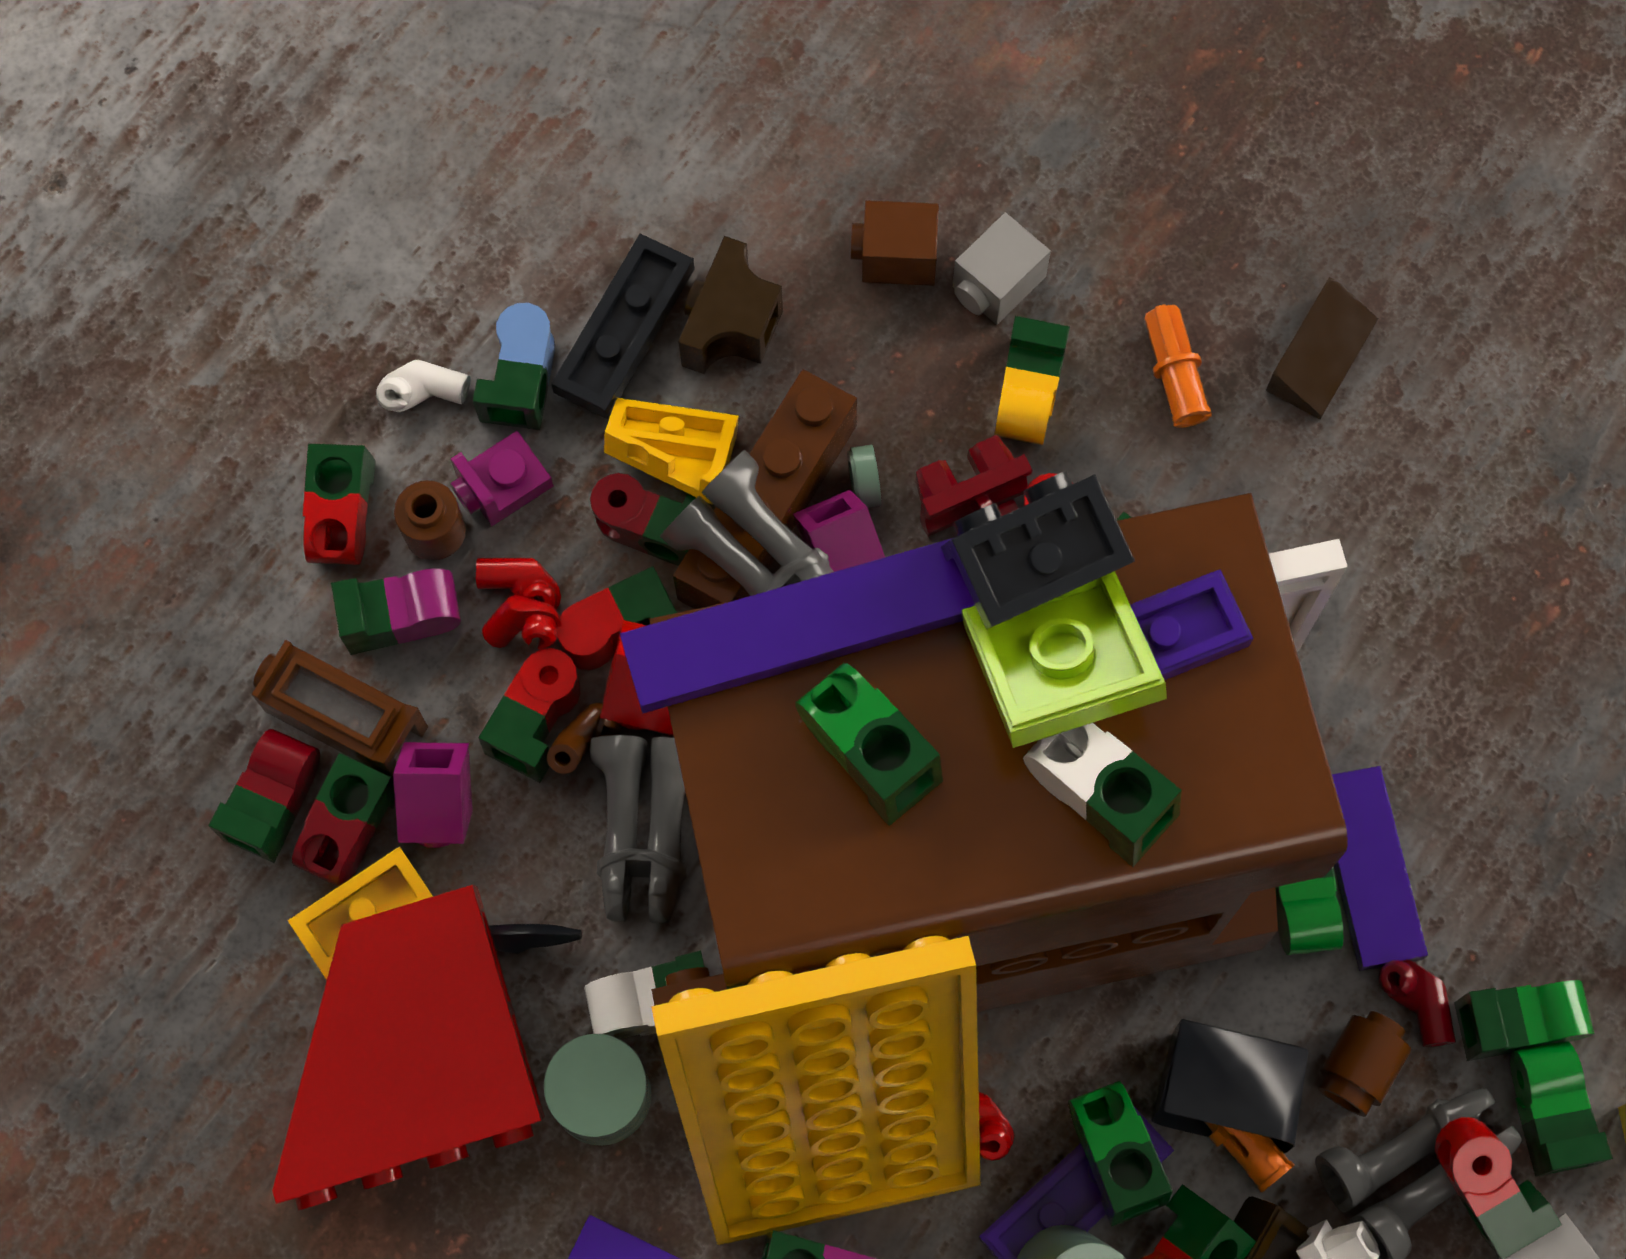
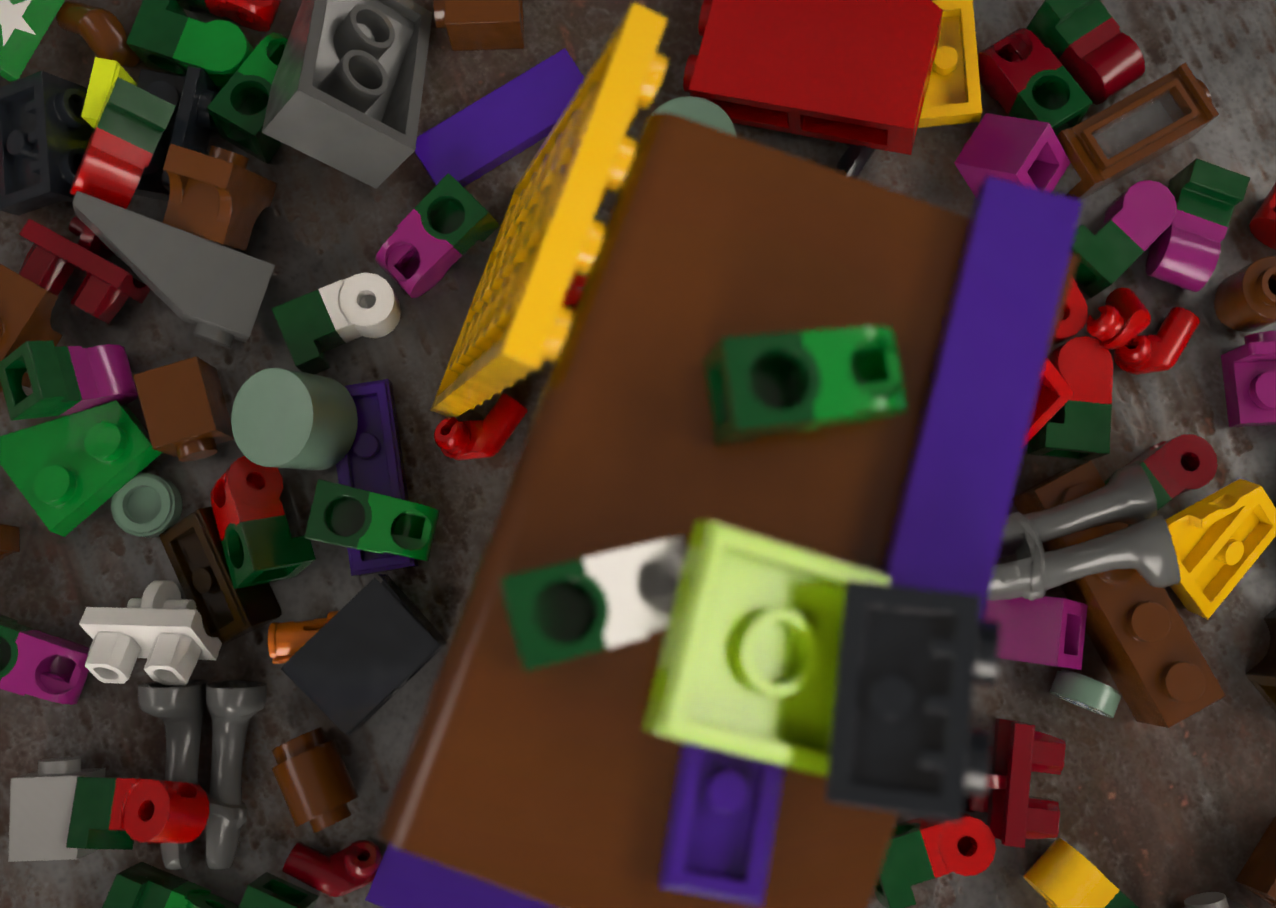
camera: 115 degrees right, 10 degrees up
none -> leg [1071,180,1177,298]

